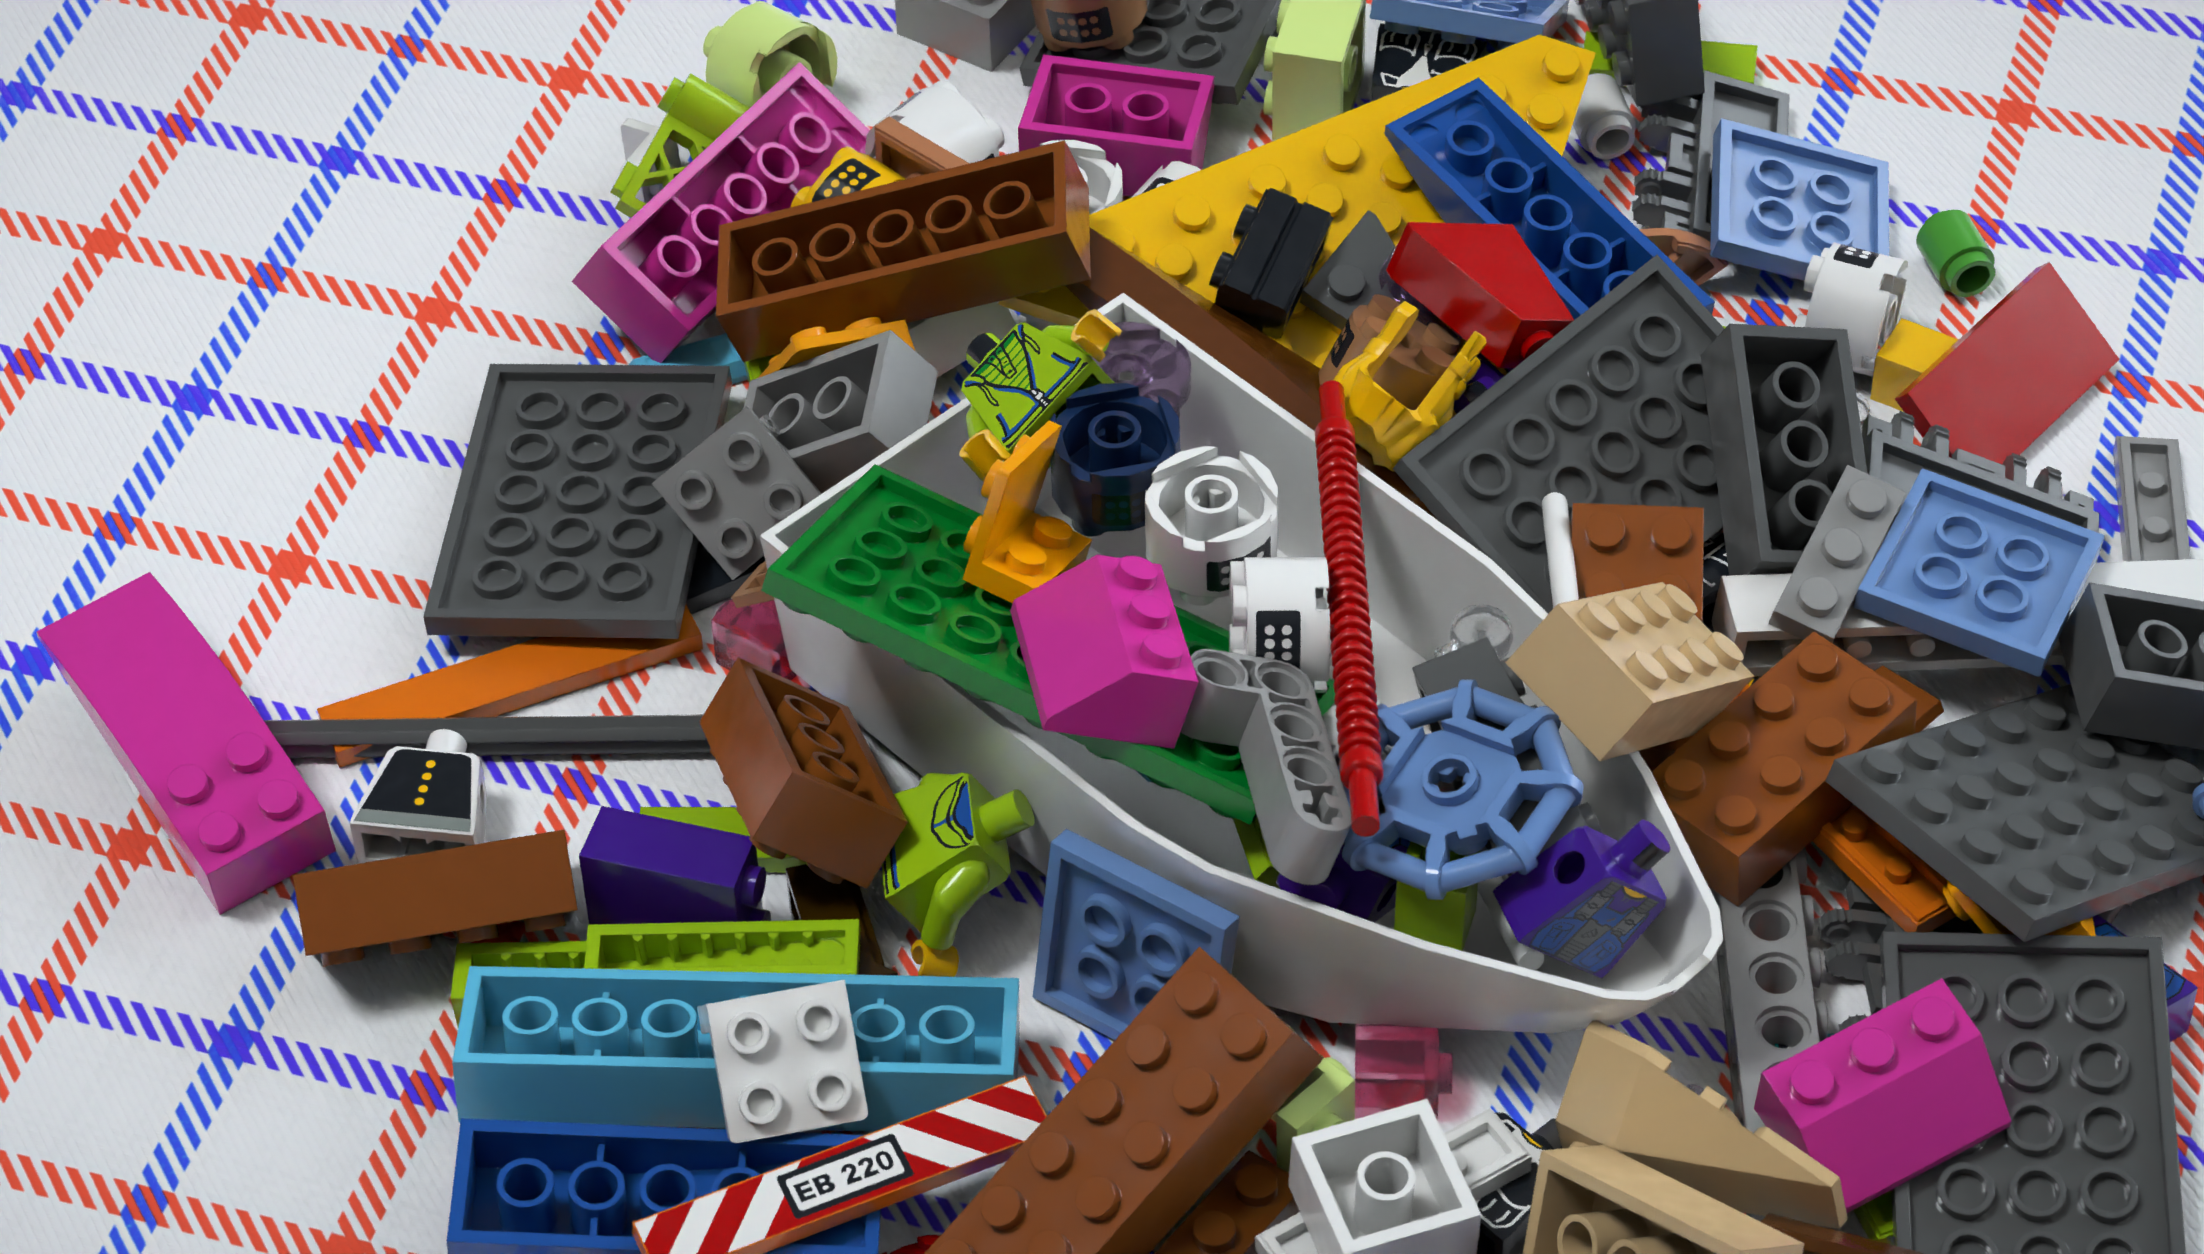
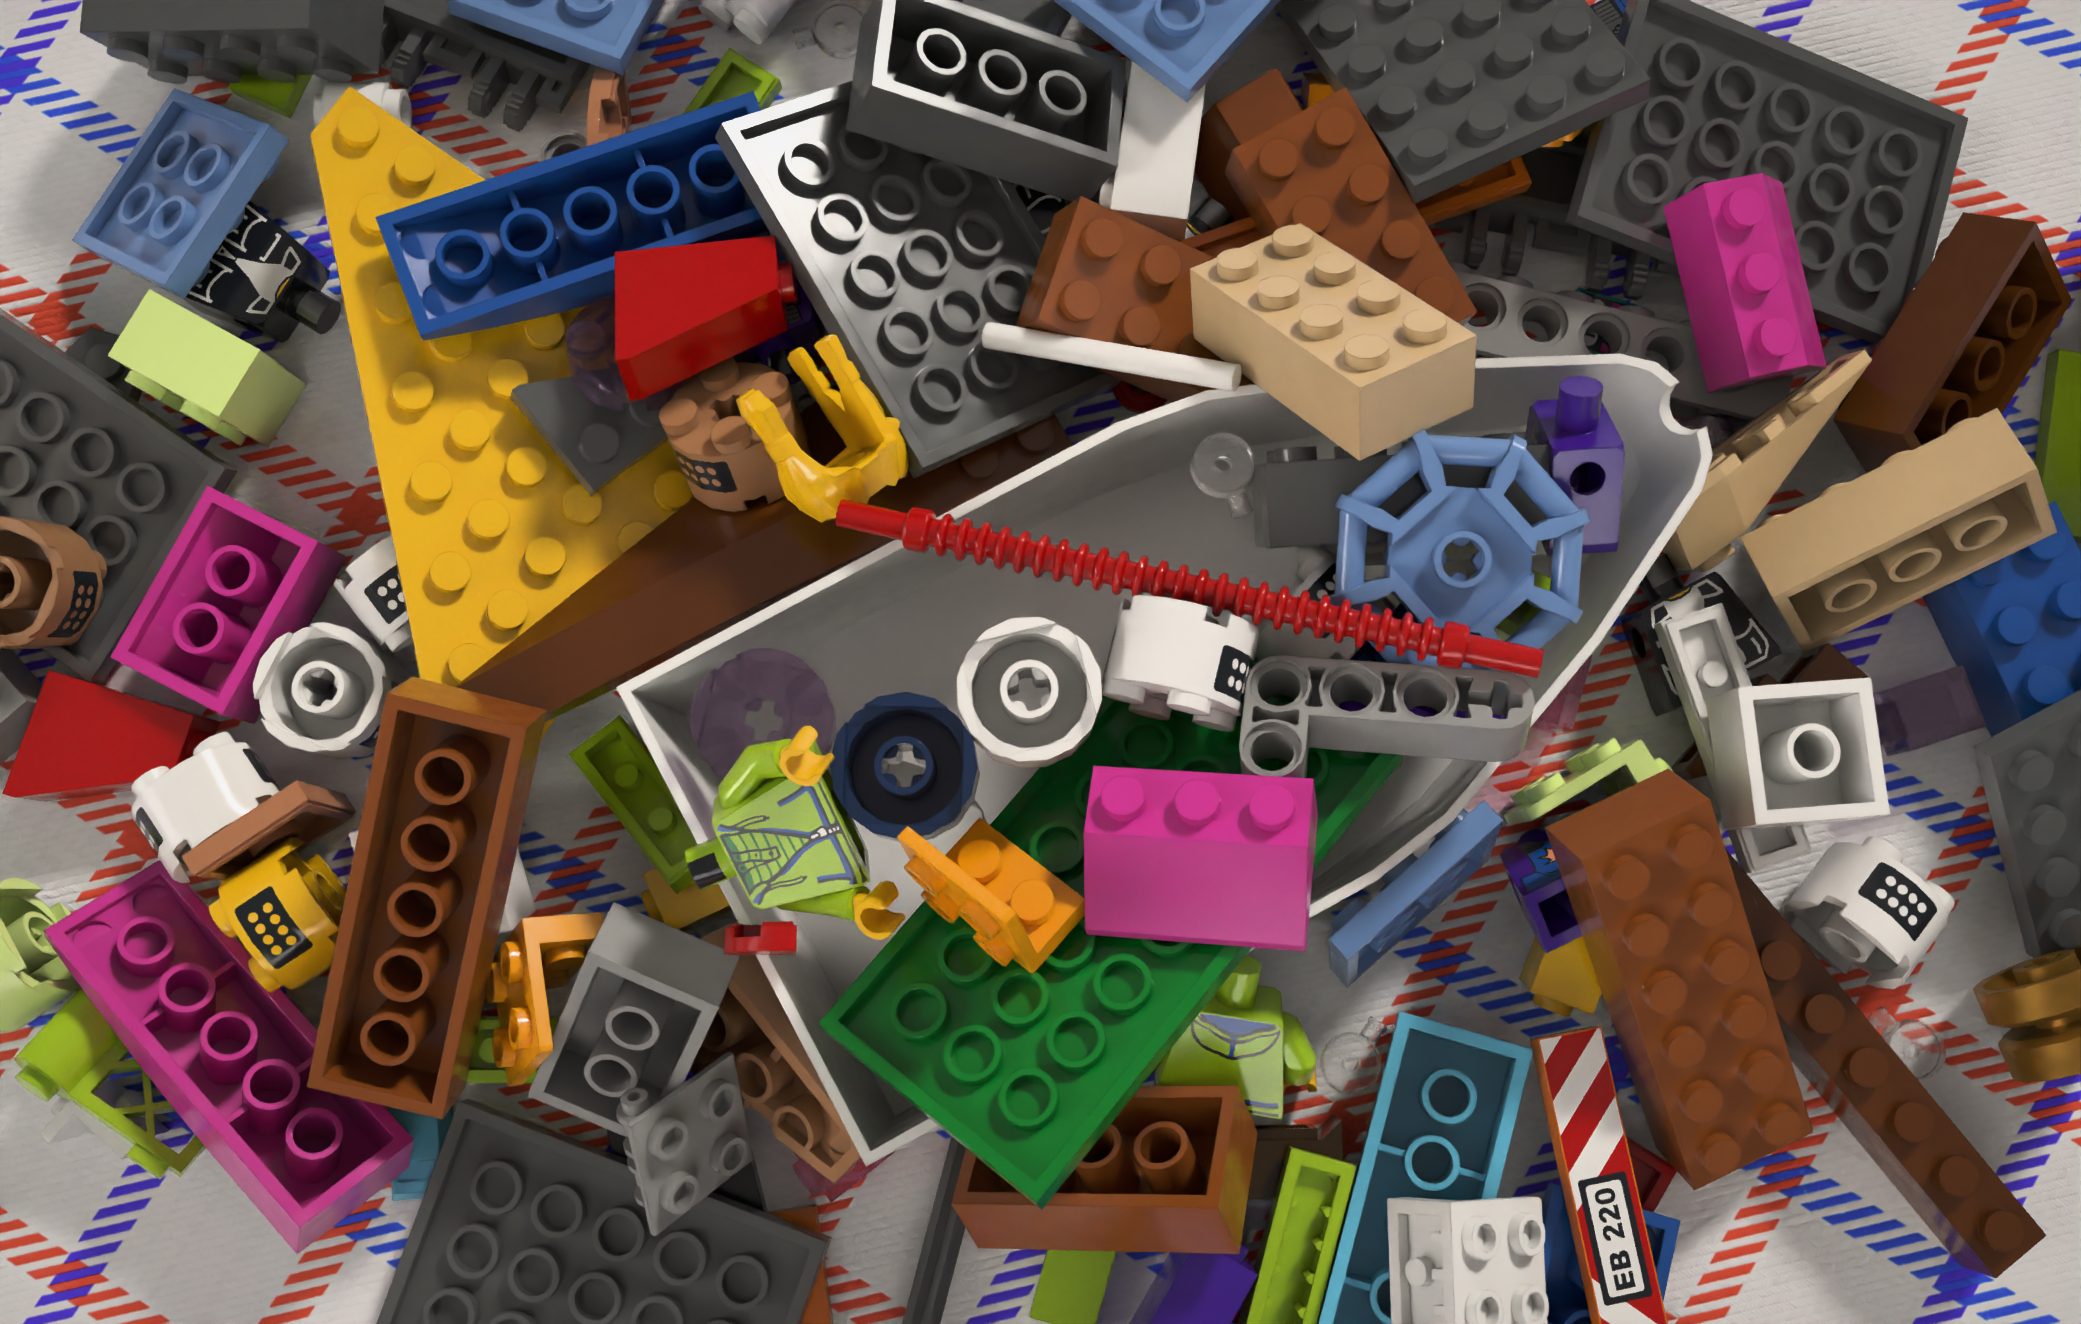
camera: 75 degrees left, 35 degrees up
black brick [1209,188,1334,339] -> none
light grey plate [1768,465,1906,643] -> none
none -> red slope [2,670,220,802]
none -> red tile [724,921,797,955]

